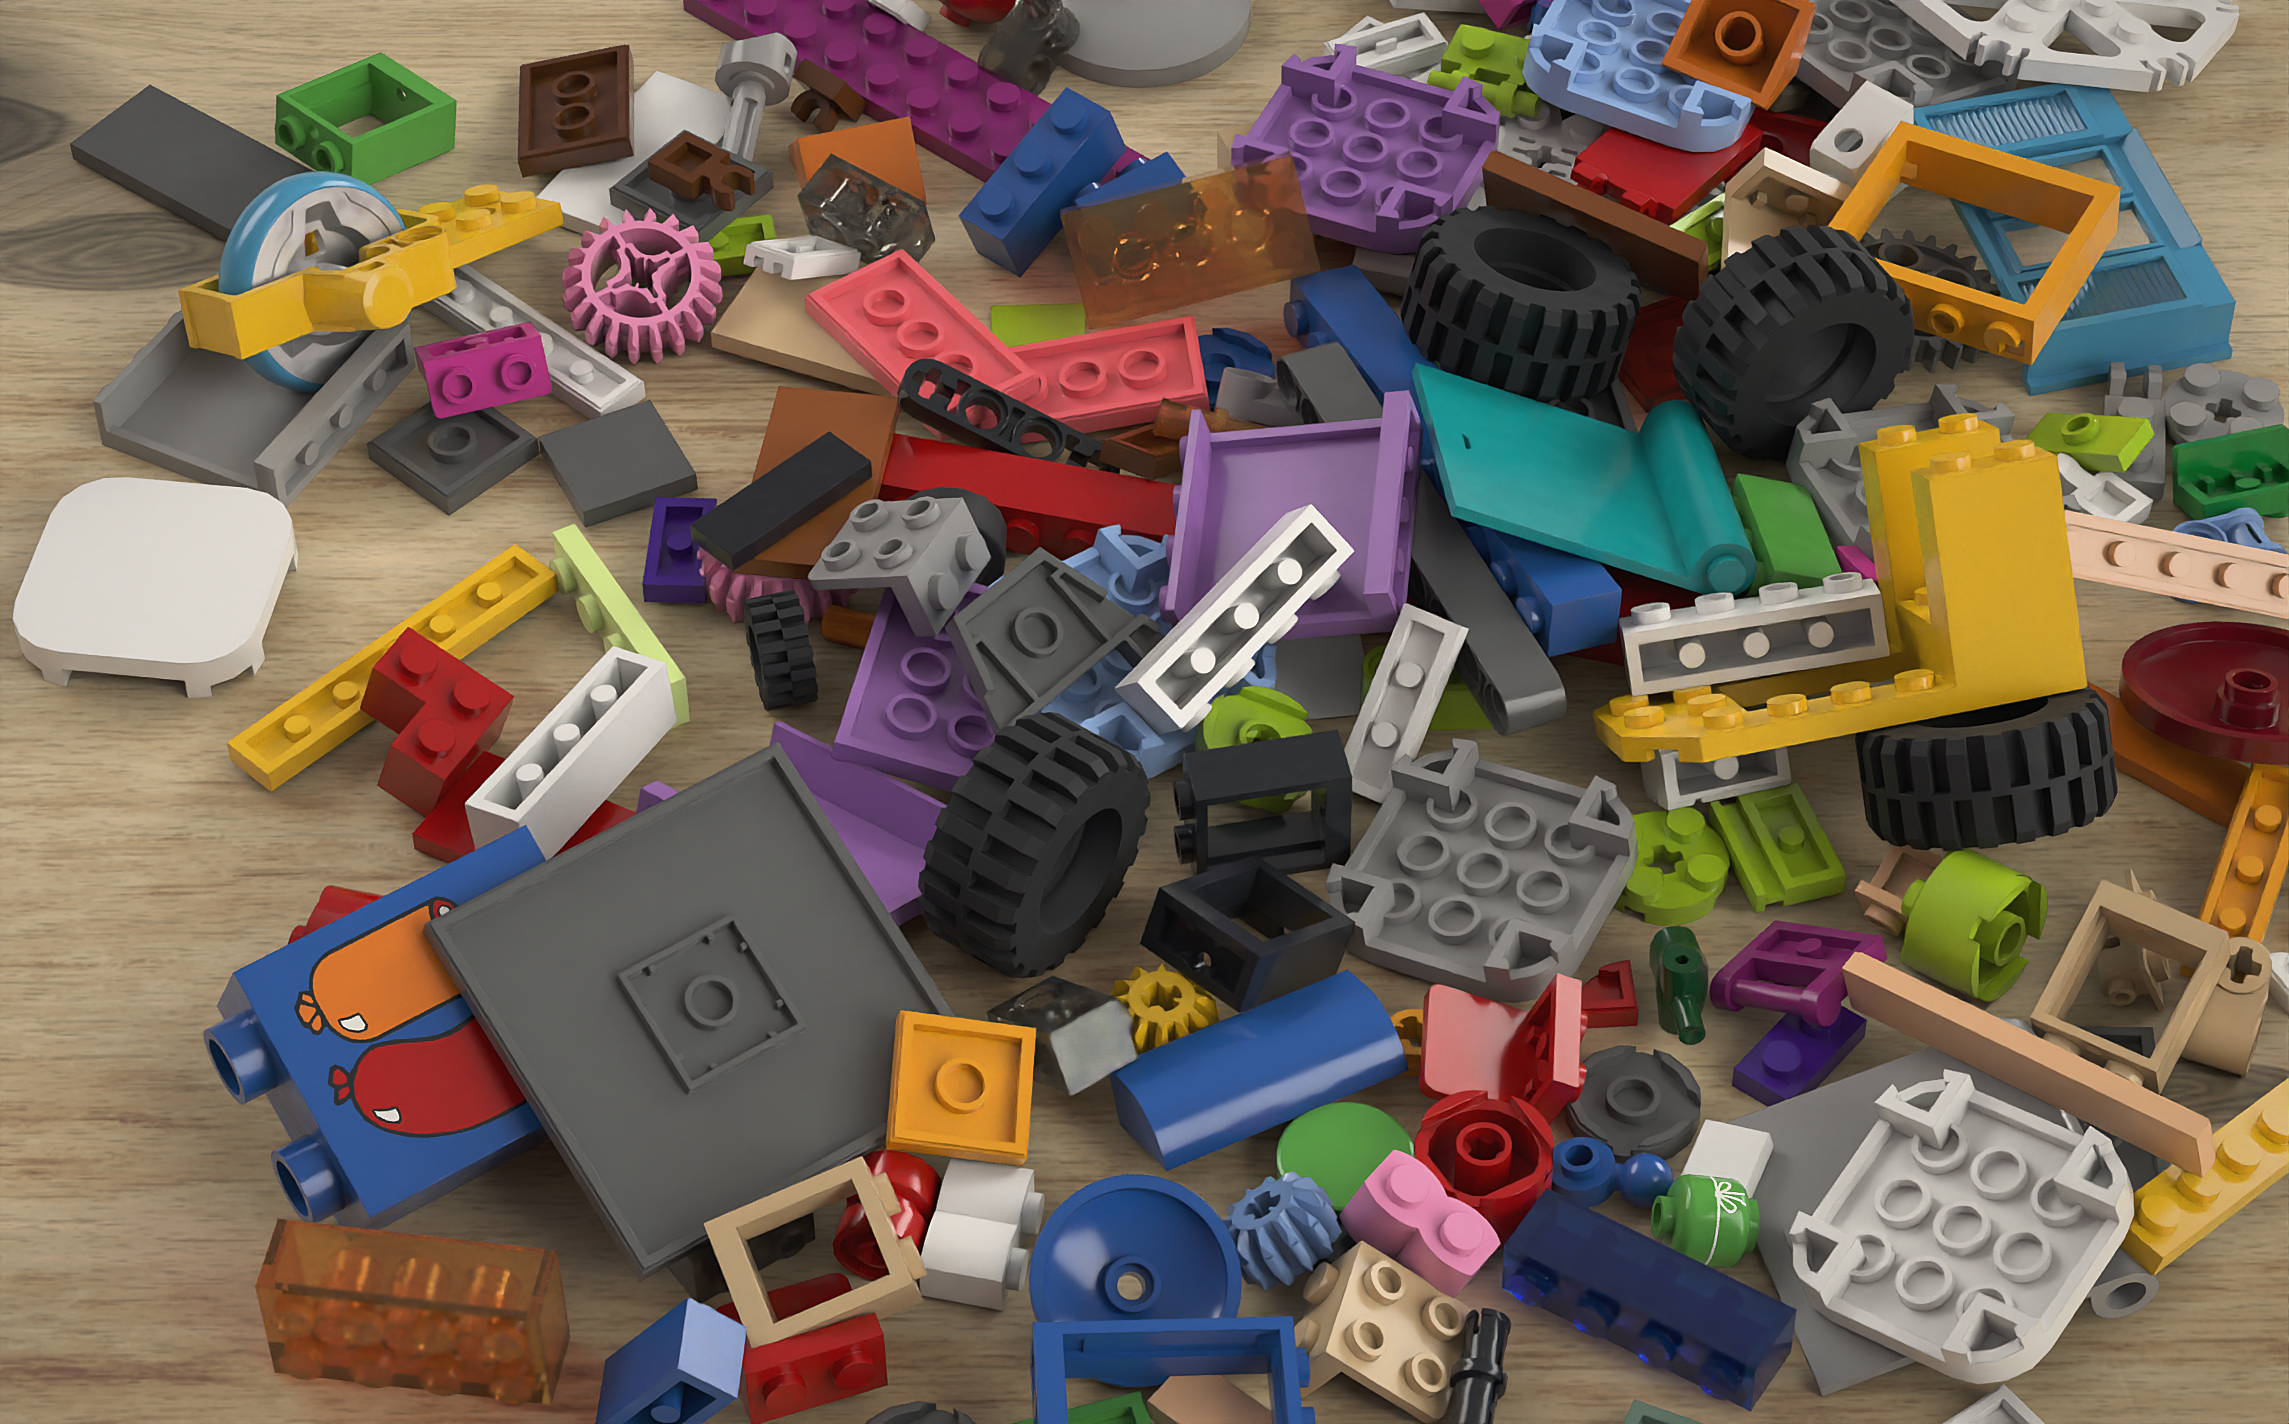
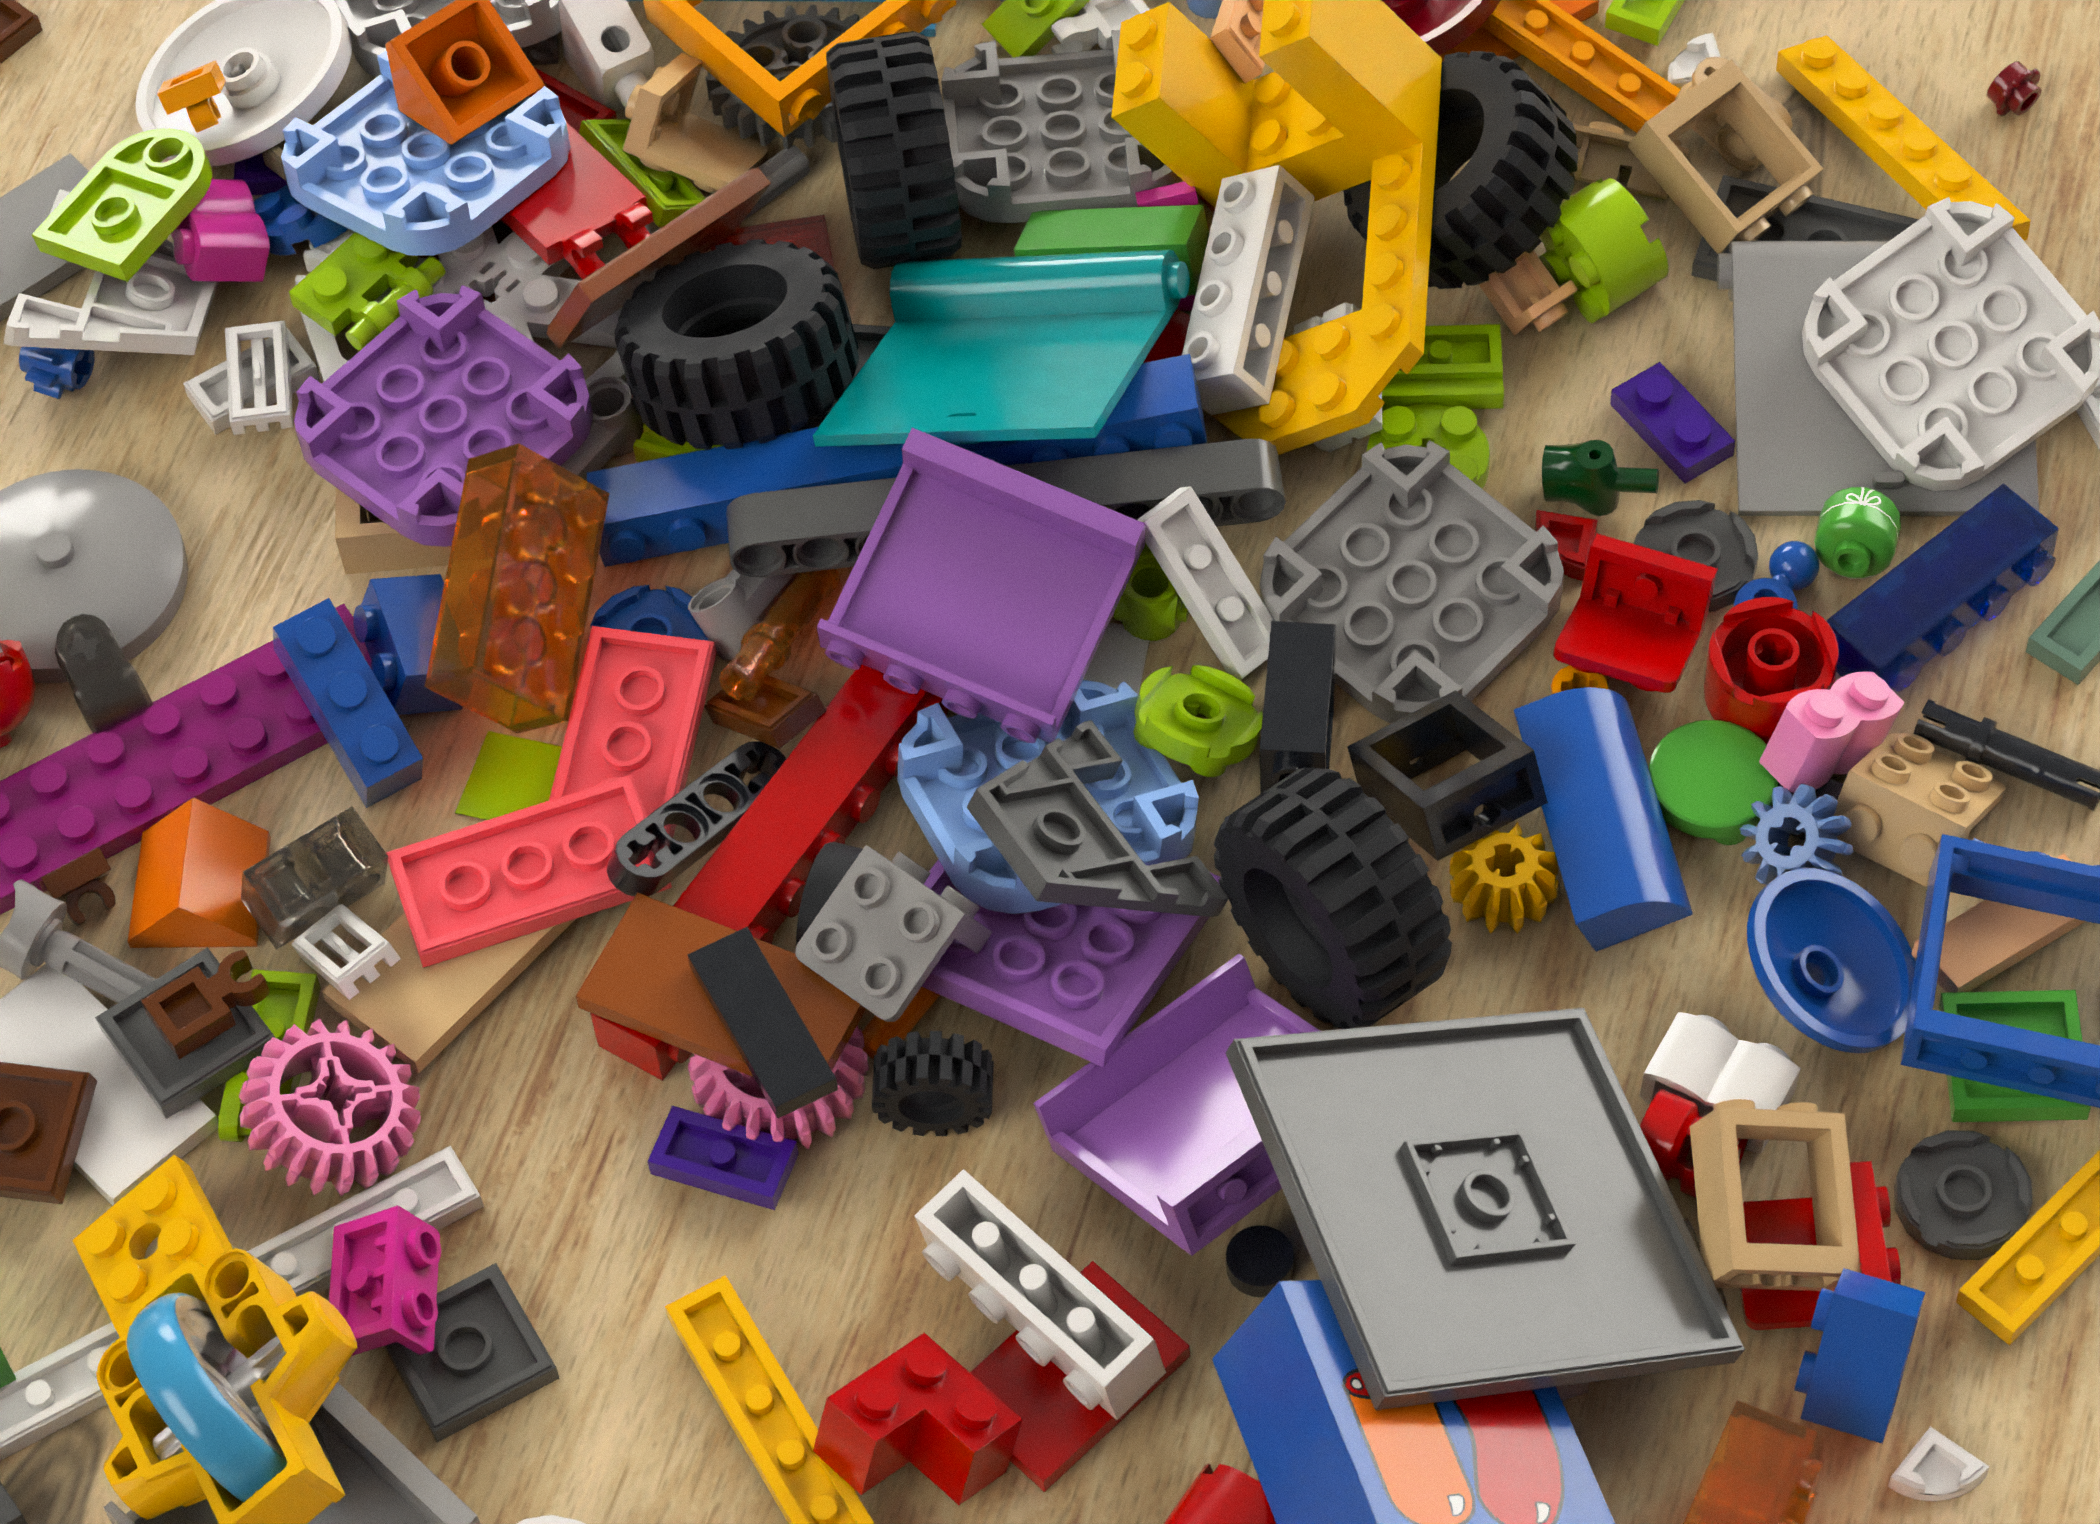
camera: 70 degrees left, 10 degrees up
dark grey tile [538,400,698,528] -> none
yellowish green plate [549,523,690,730] -> none
light orange tile [885,1010,1036,1166] -> none
clear smoke brick [986,976,1139,1096] -> none
white brick [1114,504,1354,735] -> none
white tile [1681,1119,1774,1198] -> none
magenta plate [1709,920,1888,1026] -> none
light nougat tile [1842,951,2216,1179] -> none

